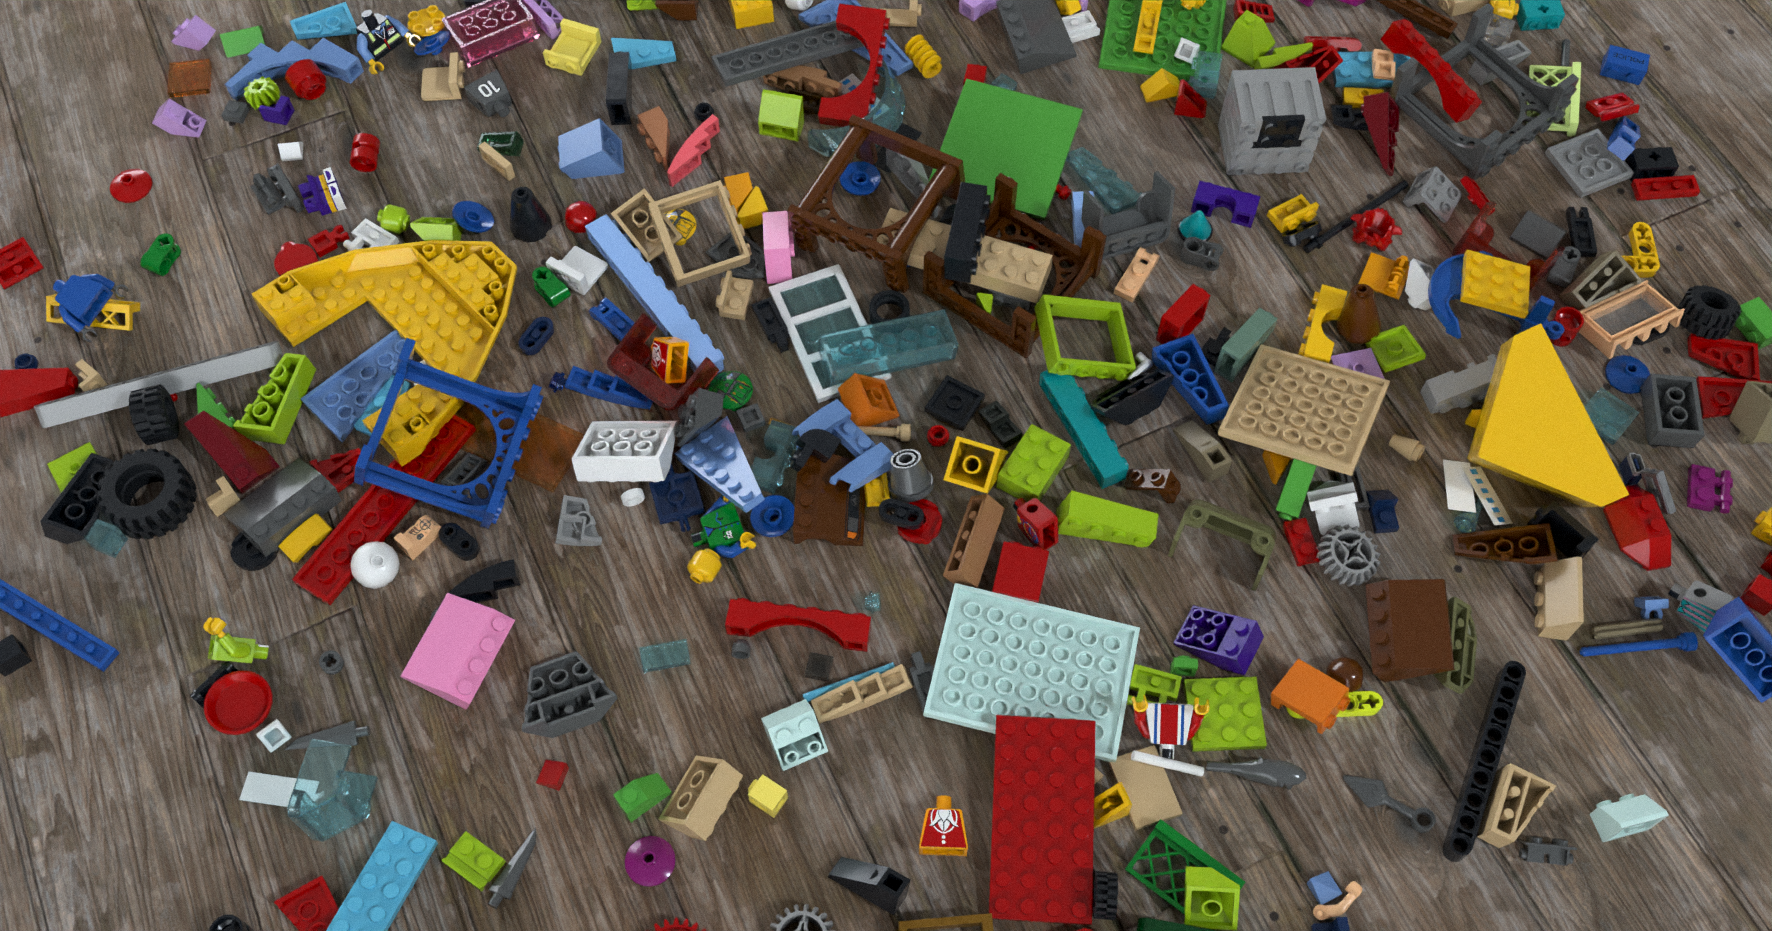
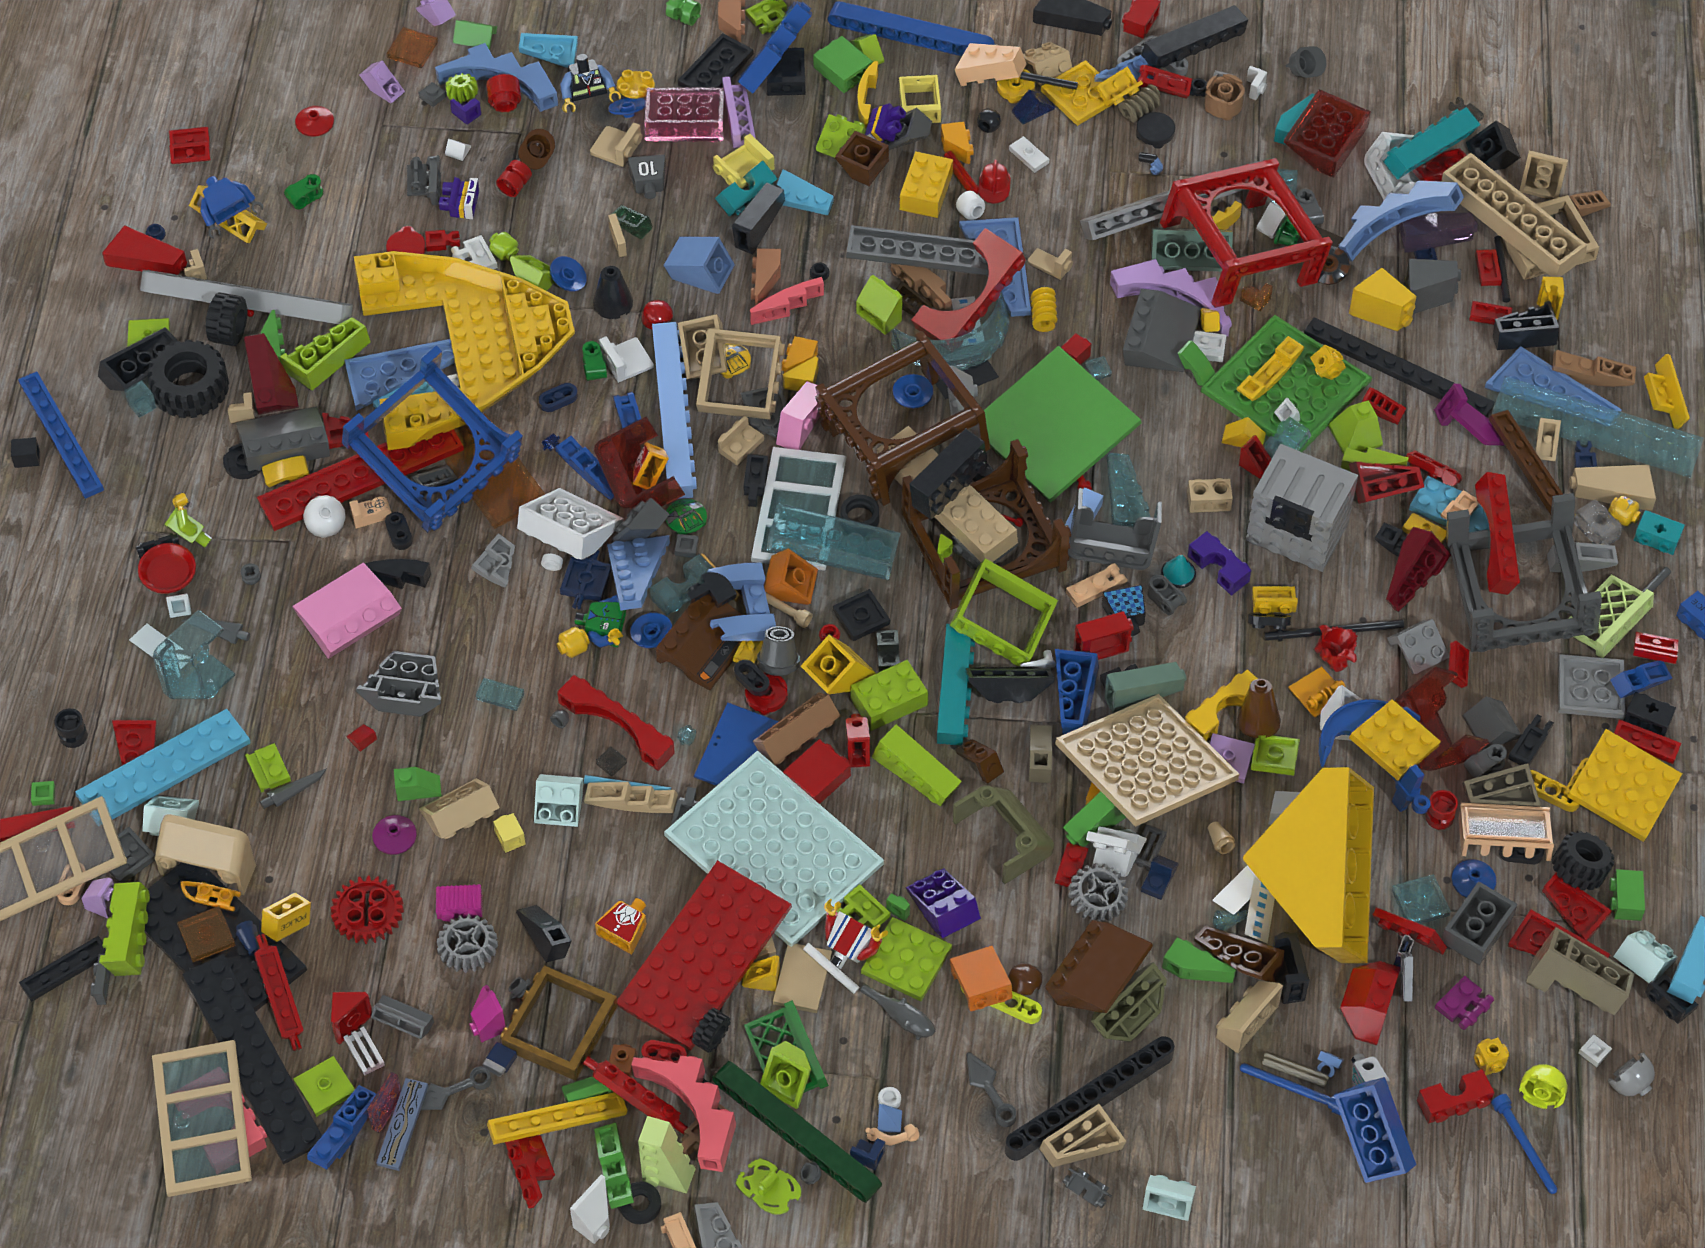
camera: 30 degrees right, 5 degrees down
none -> dark pink brick [436,884,483,922]
none -> reddish brown piece [518,129,555,170]
none -> blue container [694,703,779,786]
none -> teal arch [715,161,778,217]
none -> white tile [878,1087,901,1109]
none -> torso [1102,585,1146,636]
none -> bright green slope [1162,937,1236,983]
none -> bright green slope [1178,340,1215,386]
none -> tan brick [1187,478,1233,513]
none -> red wing [1373,907,1447,955]
none -> yellow plate [1567,729,1682,842]

